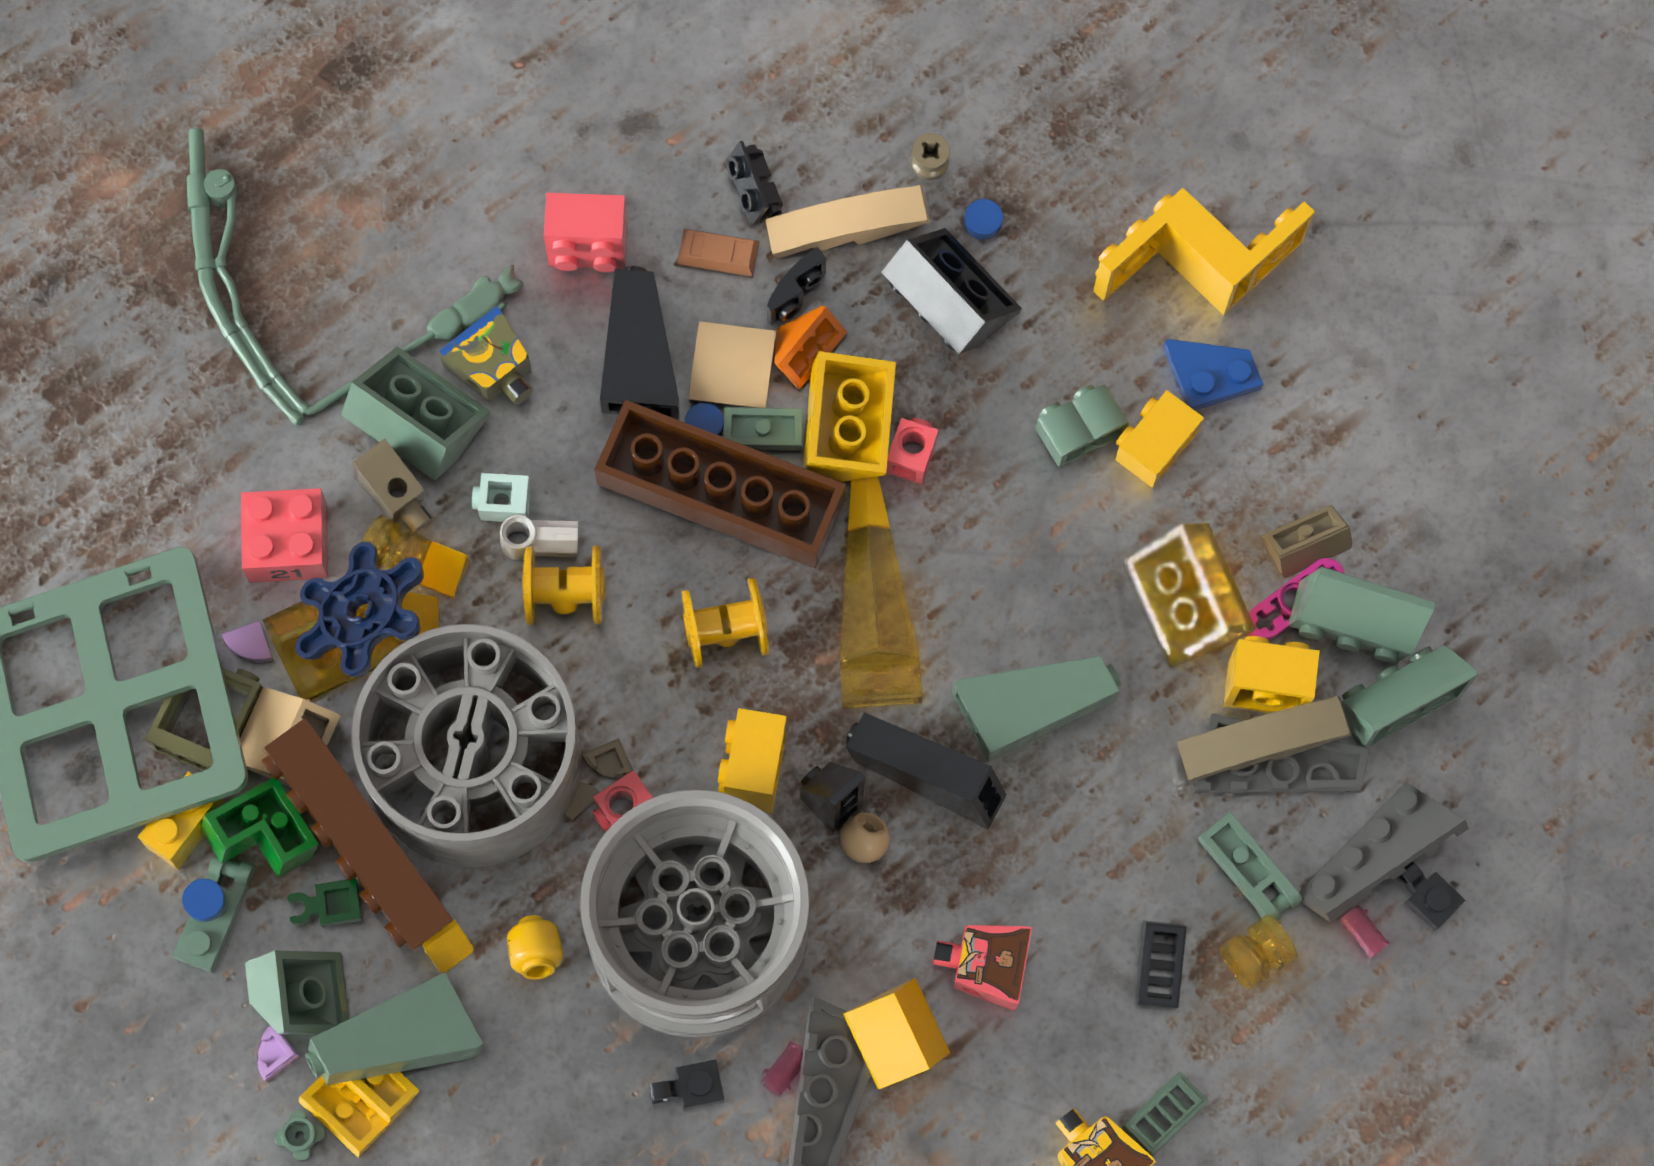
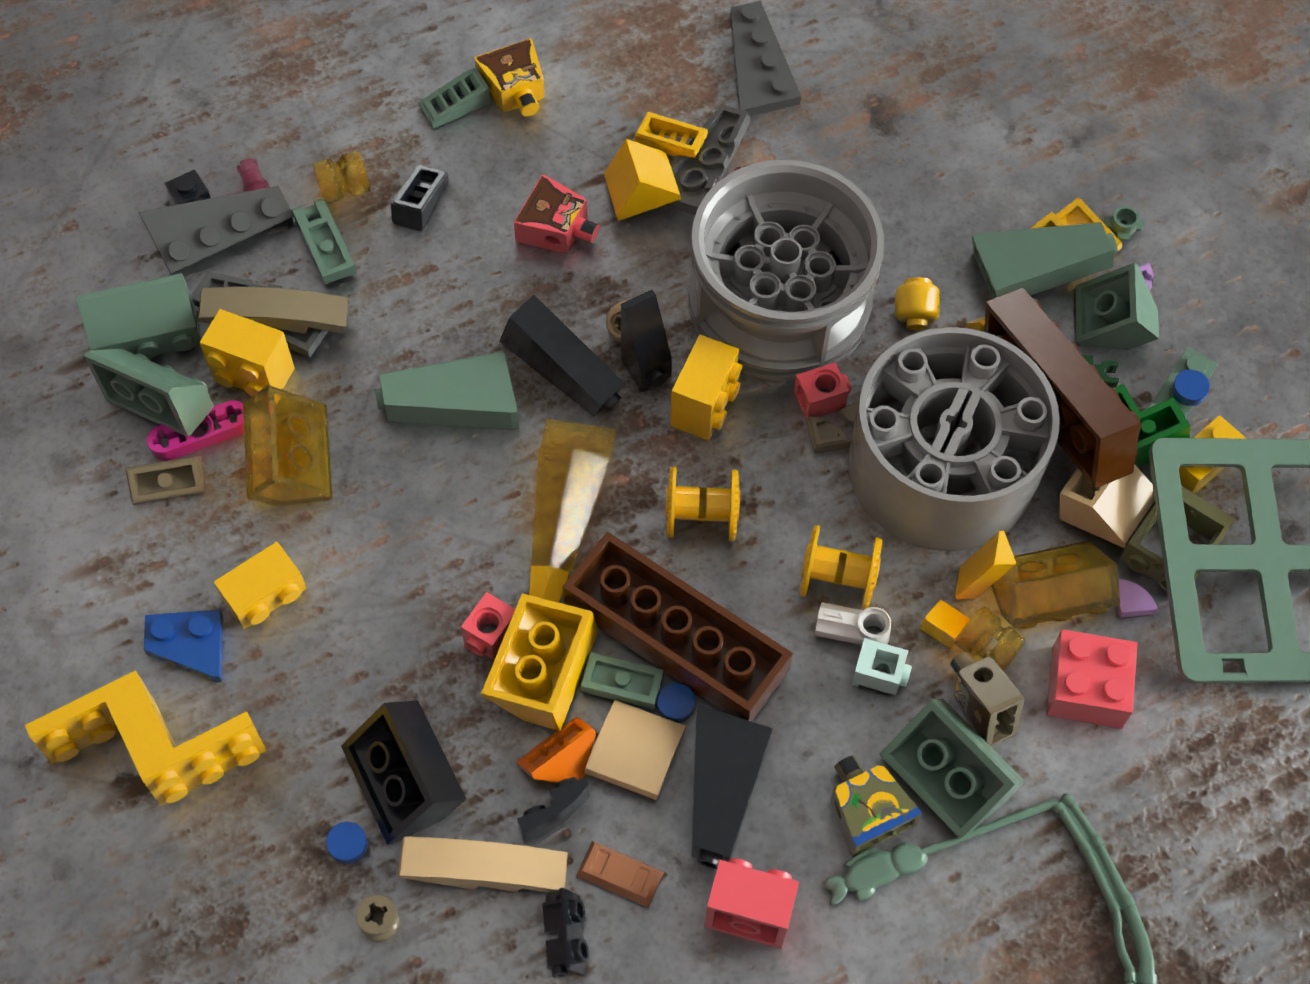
camera: 165 degrees left, 10 degrees down
dark blue plate [295,541,424,677] -> none
sand green brick [1035,384,1129,467] -> none
none -> yellow slope [635,112,708,158]

